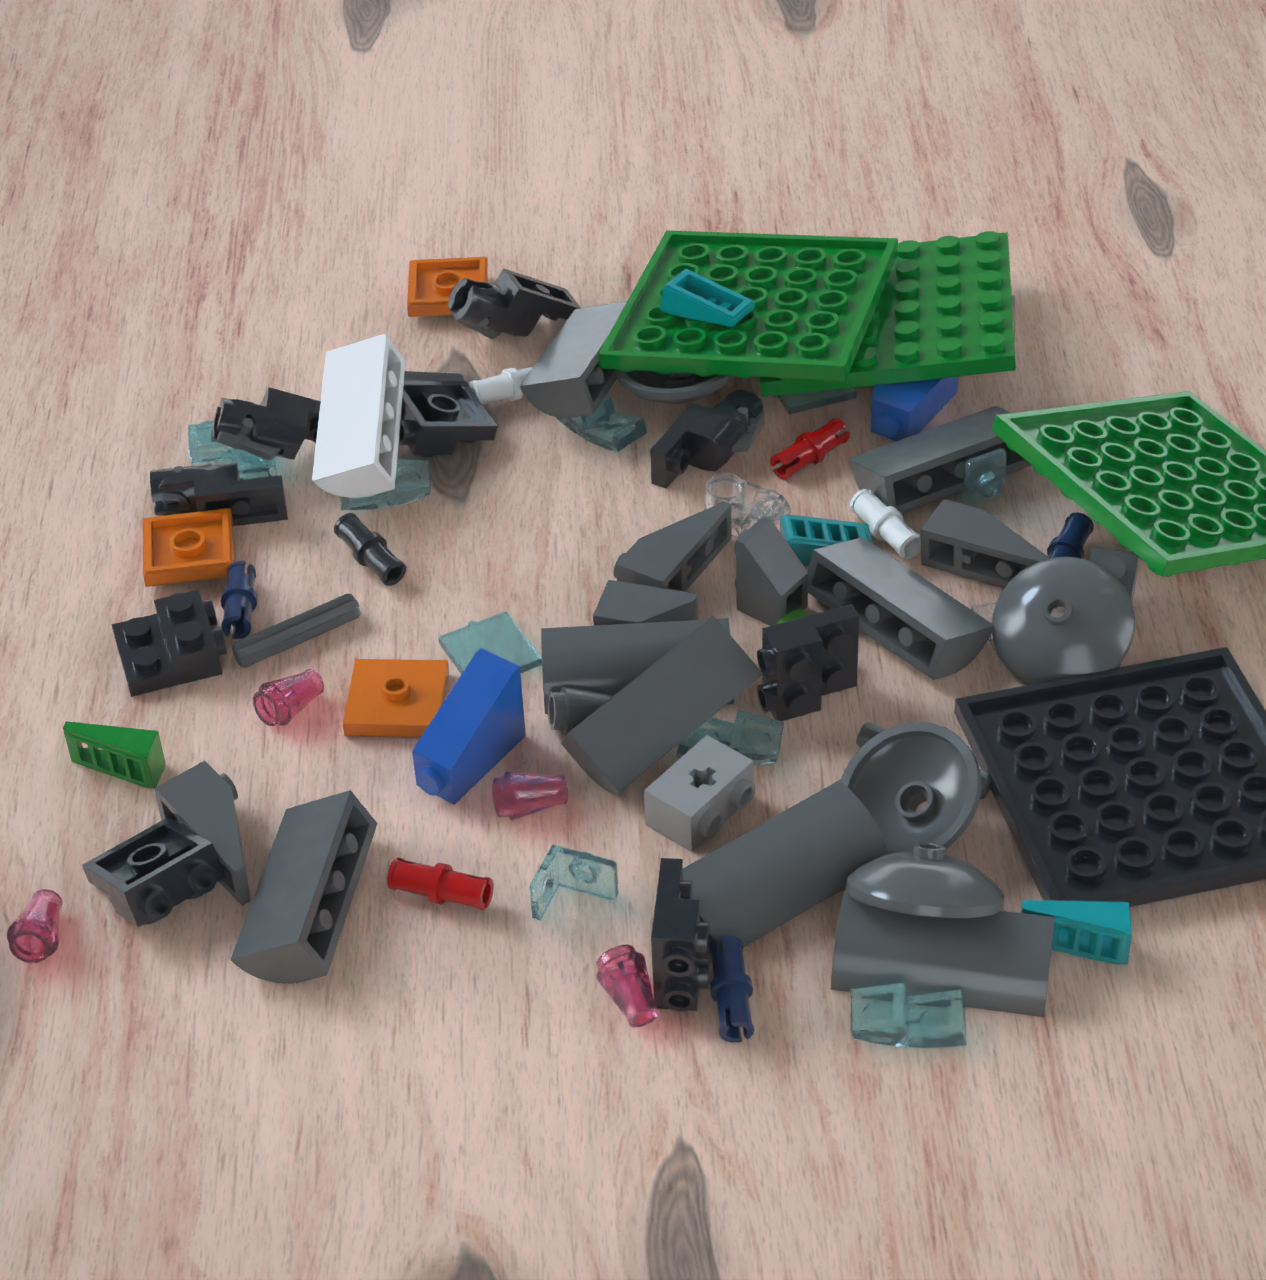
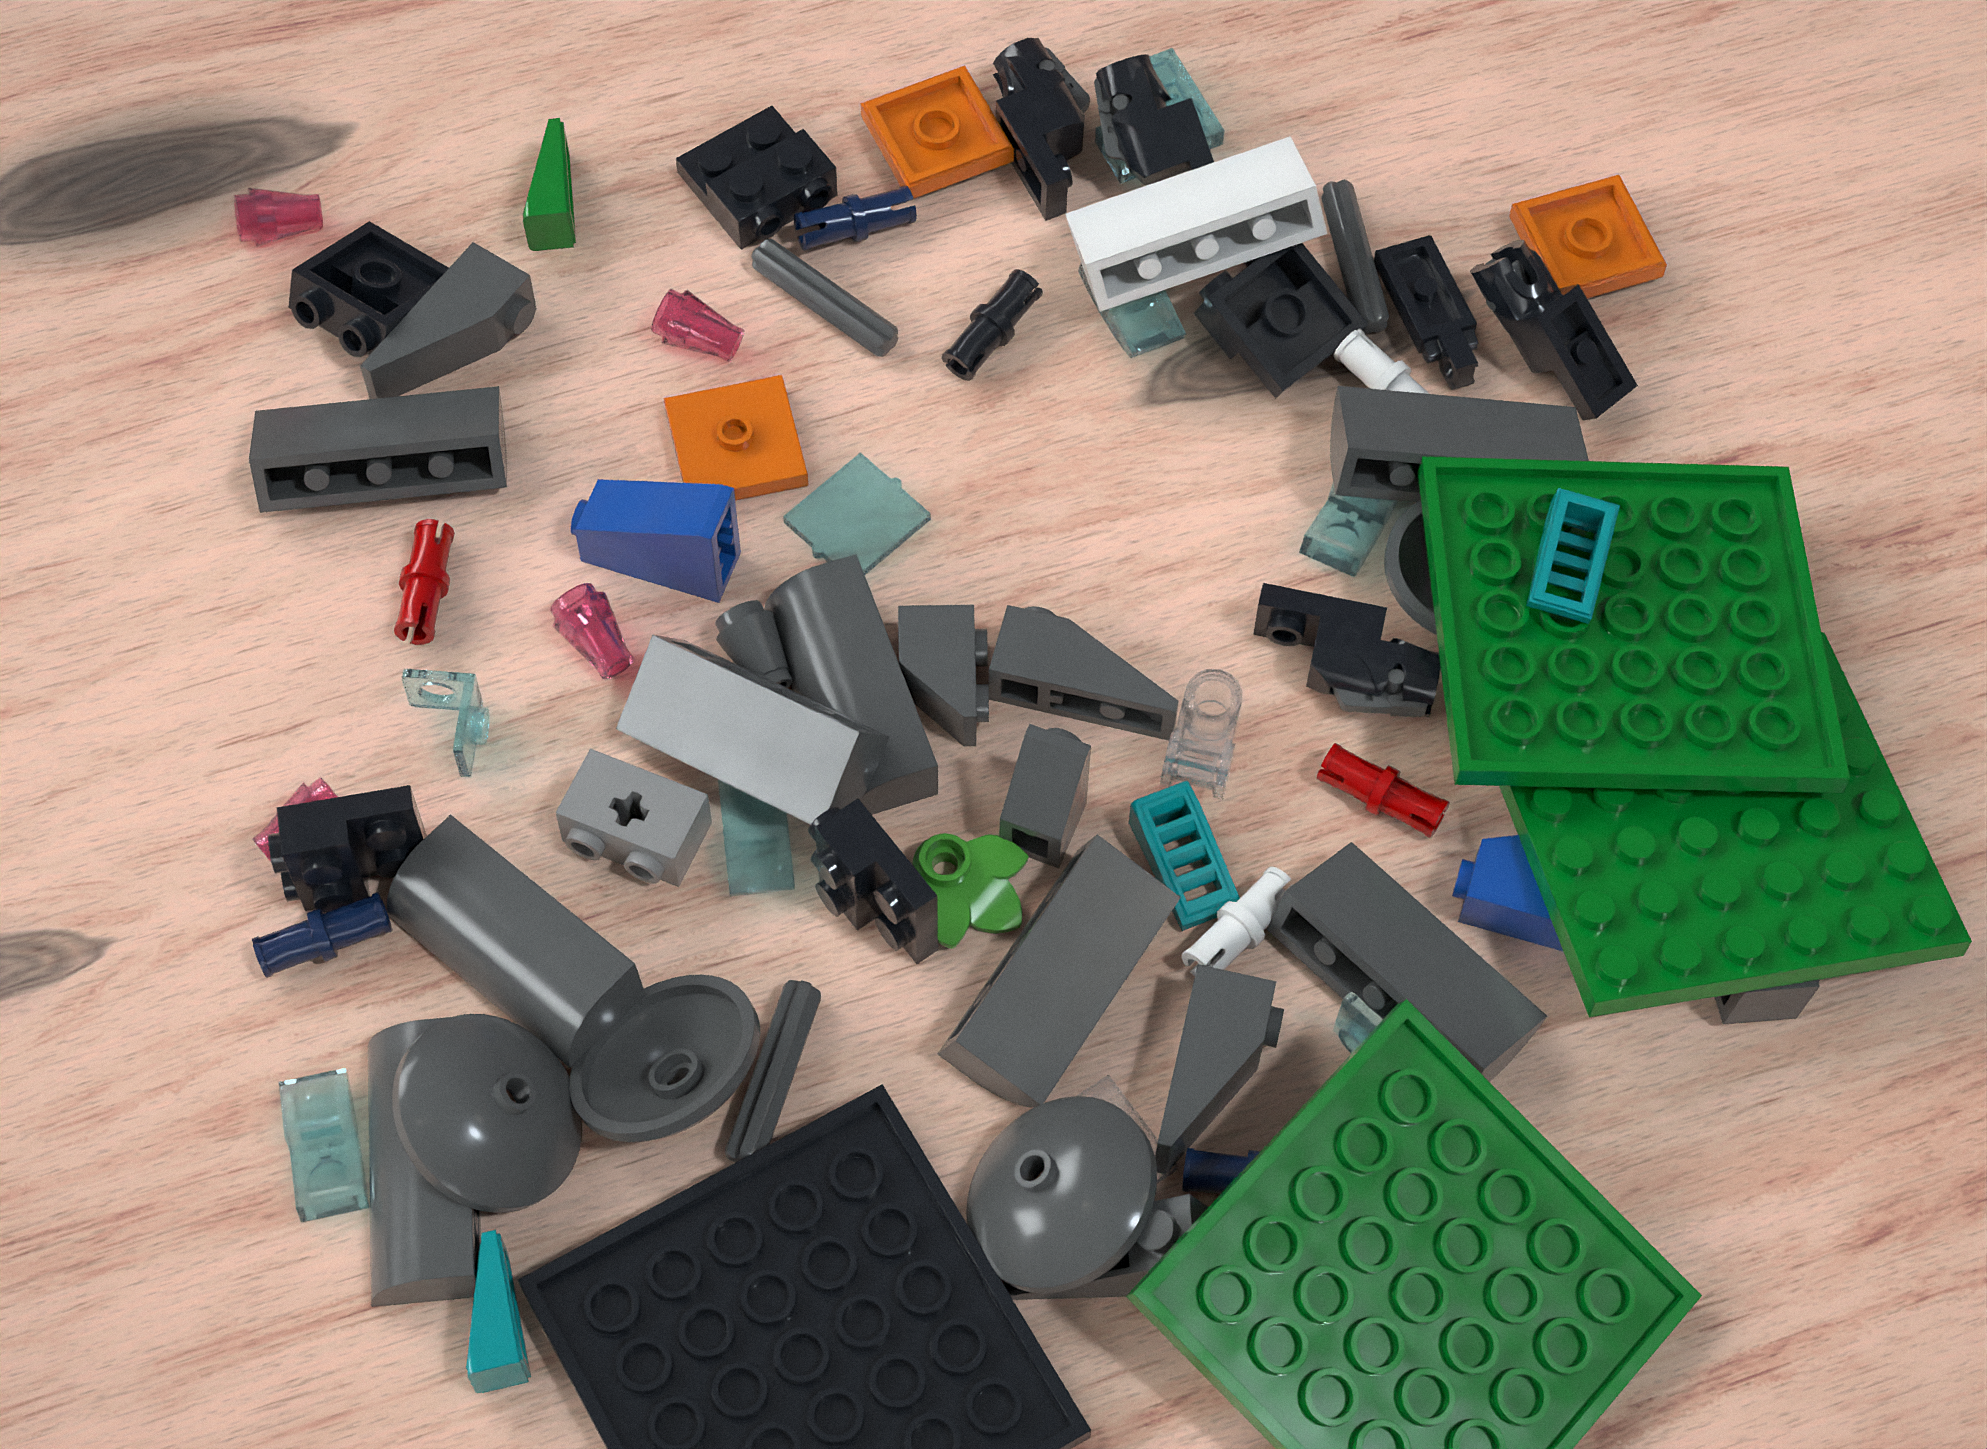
camera: 70 degrees right, 20 degrees up
none -> black hinge [1374,235,1478,390]

